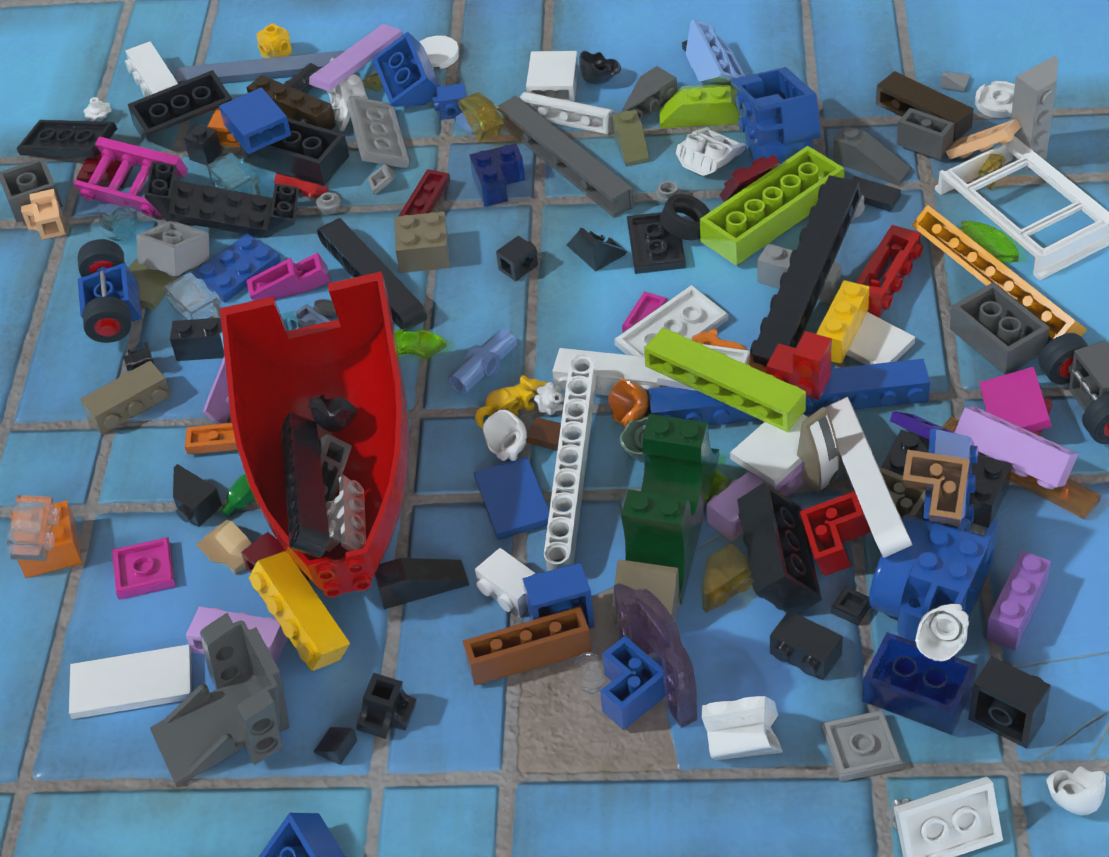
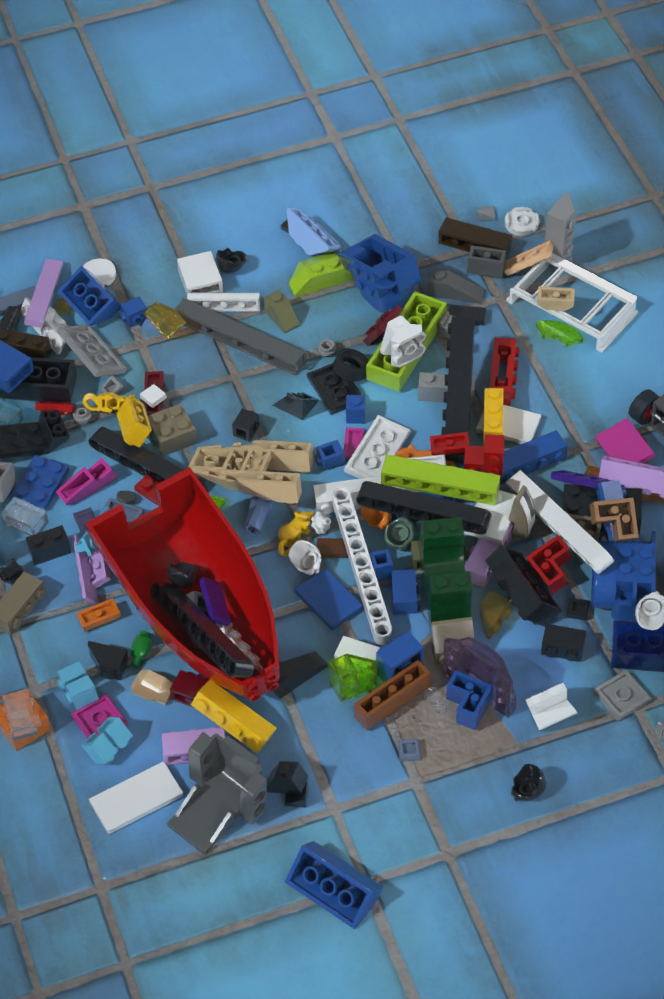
camera: 25 degrees left, 5 degrees up
black brick [356,672,416,739] -> none
clear blue brick [469,143,525,207] -> none
dark grey slope [622,66,677,121] -> none
white slope [676,127,746,176] -> none
light orange brick [911,205,1087,339] -> none
dark grey brick [950,282,1050,375] -> none
clear yellow slope [978,154,1005,190] -> none
none -> medium azure piece [57,661,99,710]
none -> medium azure piece [81,717,133,764]
none -> yellow animal [83,392,142,413]
none -> yellow brick [116,396,152,448]
none -> white tile [140,384,166,408]
none -> tan wedge [188,440,314,504]
none -> dark purple tile [199,577,231,627]
none -> black slope [267,761,309,794]
none -> blue brick [315,440,345,470]
none -> clear neon green slope [329,654,377,702]
none -> blue brick [346,395,365,424]
none -> black beam [356,481,492,535]
none -> blue brick [369,549,393,581]
none -> white piece [380,316,426,368]
none -> blue brick [392,569,421,614]
none -> sand blue tile [398,739,420,762]
none -> red plate [430,432,469,456]
none -> black hair [511,764,546,802]
none -> tan slope [537,286,575,311]

